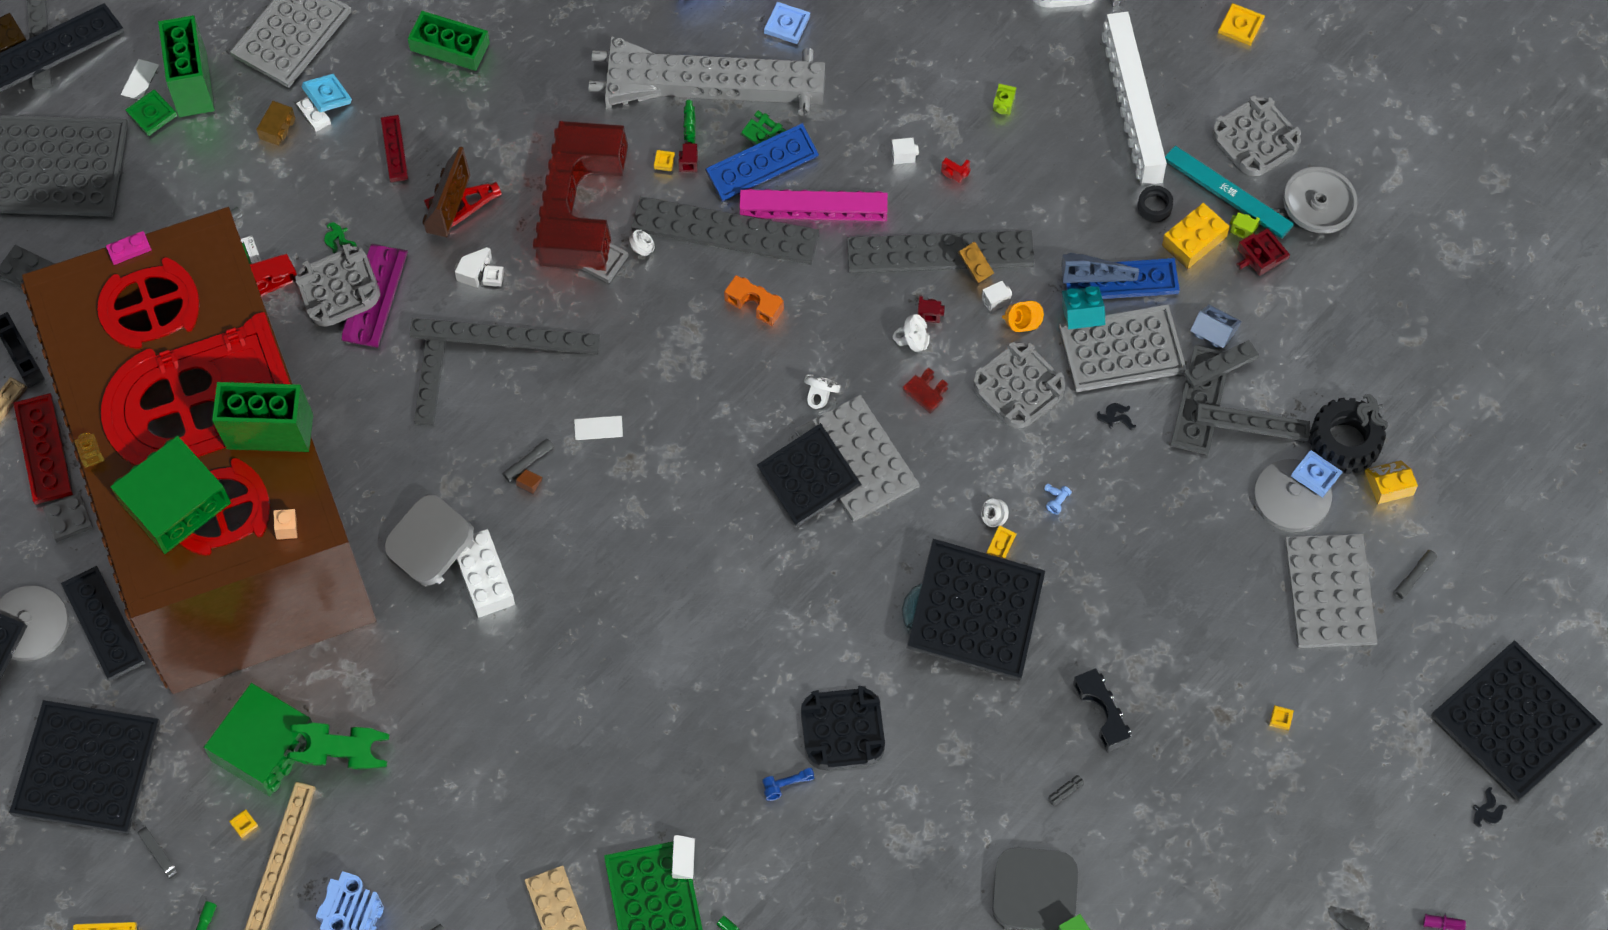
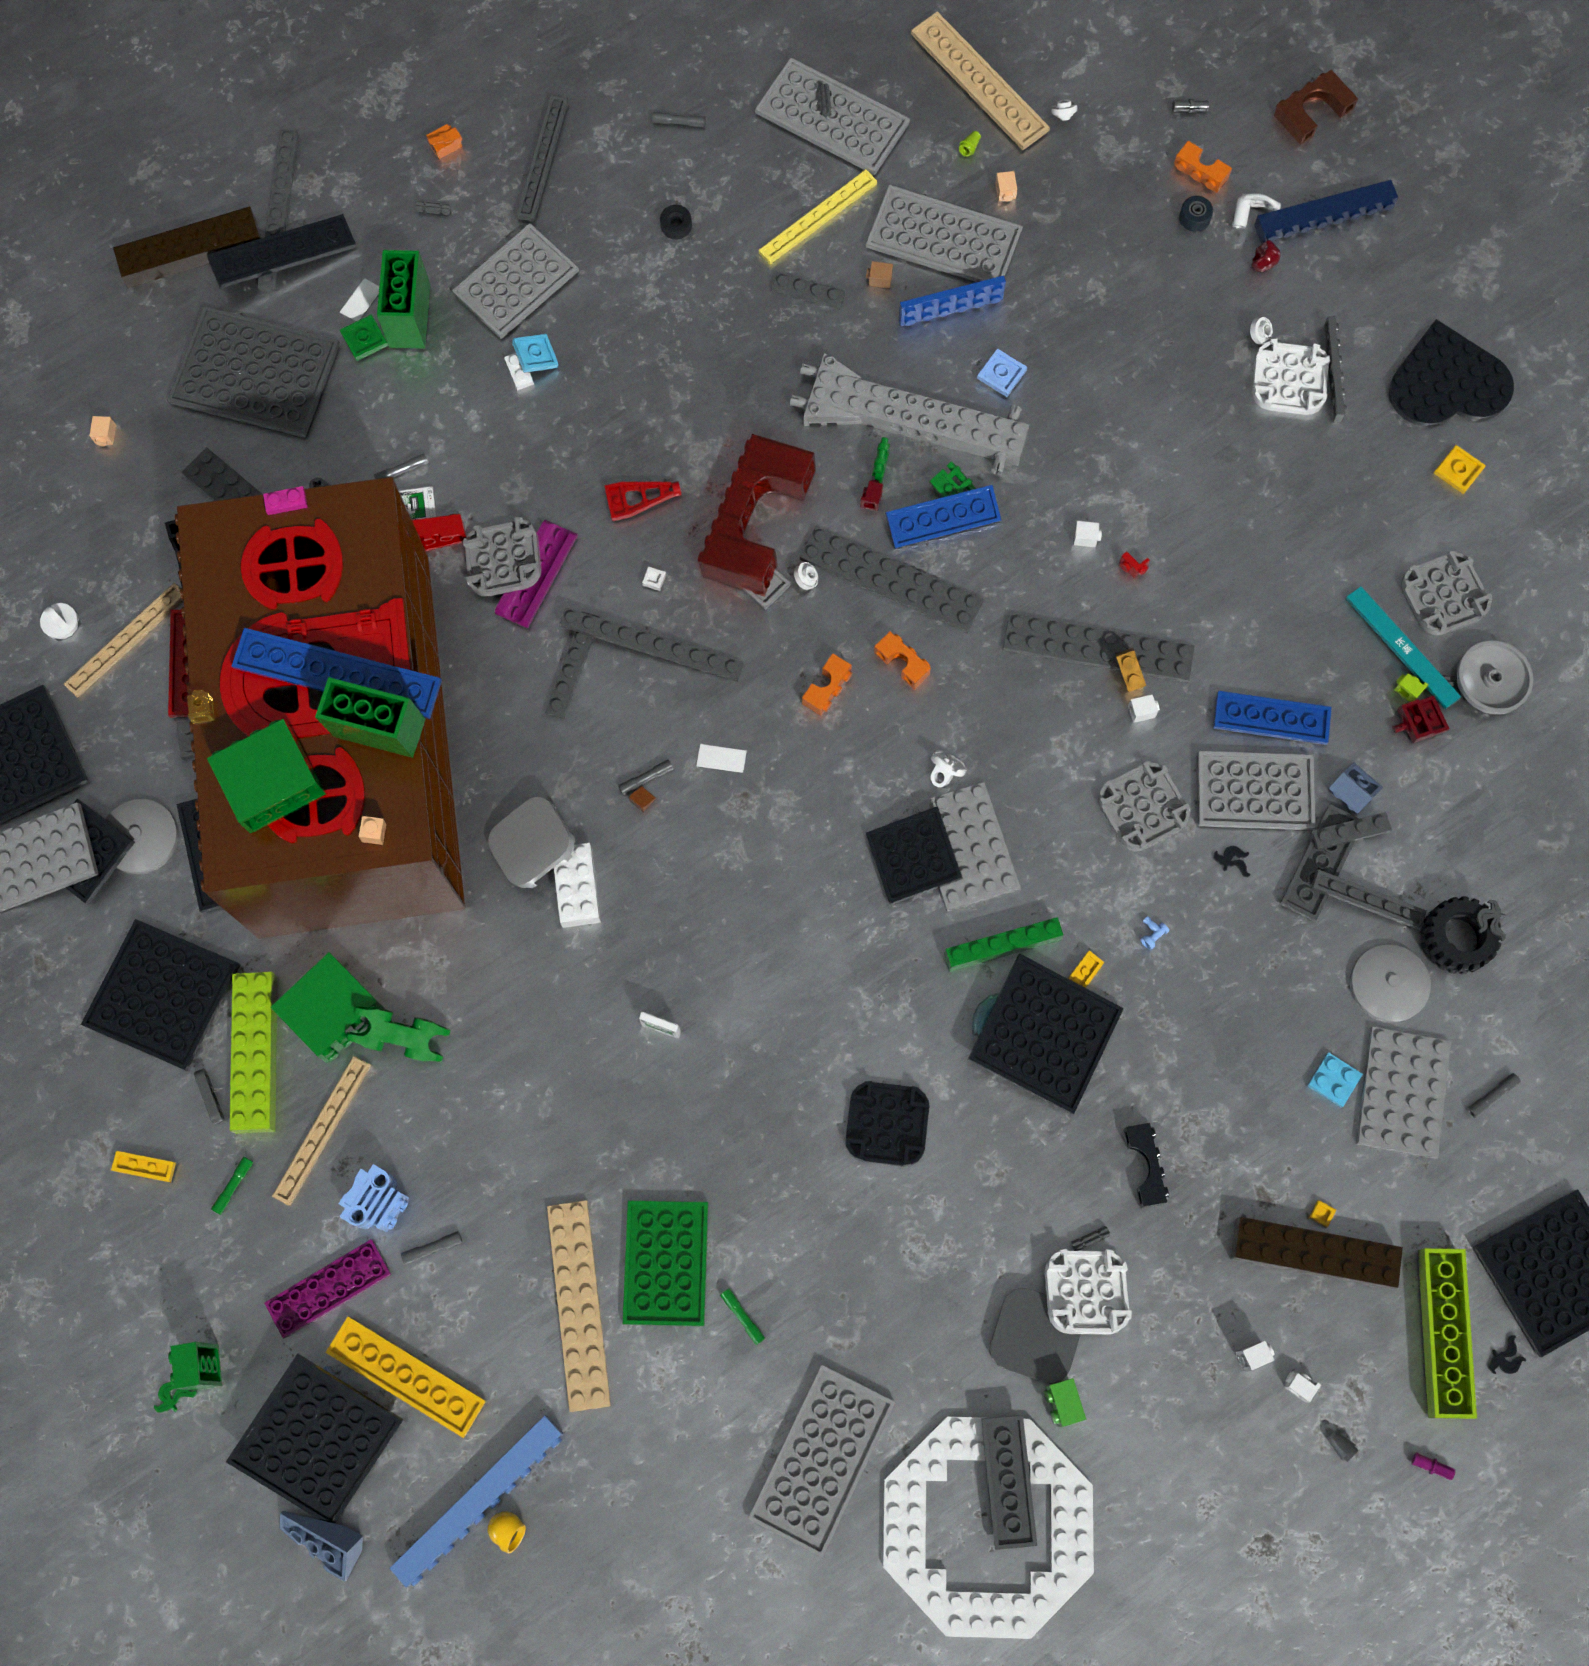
camera: 15 degrees right, 10 degrees up
yellow tile [229,809,258,838] -> none
pearl gold brick [256,101,295,146] -> none
green piece [324,222,357,254] -> none
dark red plate [381,115,409,182] -> none
green brick [408,11,490,71] -> none
reddish brown slope [423,147,471,237] -> none
white slope [454,247,492,288] -> none
yellow plate [654,150,675,172] -> none
white slope [672,835,695,879] -> none
dark pink brick [740,189,888,221] -> none
blue brick [762,768,815,801] -> none
white tile [893,314,930,352] -> none
clear red plate [903,368,948,414] -> none
dark red brick [918,296,945,323] -> none
white plate [981,499,1009,527] -> none
lime brick [993,84,1016,115] -> none
light orange piece [1002,301,1044,332] -> none
sand blue wedge [1061,253,1139,283] -> none
teal brick [1062,286,1105,330] -> none
white brick [1102,12,1167,186] -> none
black tyre [1138,185,1173,222] -> none
yellow brick [1162,202,1230,269] -> none
light blue plate [1291,450,1343,498] -> none
yellow slope [1364,460,1418,504] -> none
none -> lime brick [230,972,277,1134]
none -> blue plate [232,628,442,719]
none -> white tile [639,1012,681,1039]
none -> orange arch [802,654,853,716]
none -> green brick [944,917,1064,972]
none -> white tile [1045,1249,1132,1334]
none -> dark brown brick [1231,1217,1403,1289]
none -> white brick [1235,1341,1274,1371]
none -> white brick [1285,1371,1321,1402]
none -> medium azure plate [1307,1052,1363,1108]
none -> lime brick [1418,1248,1477,1419]

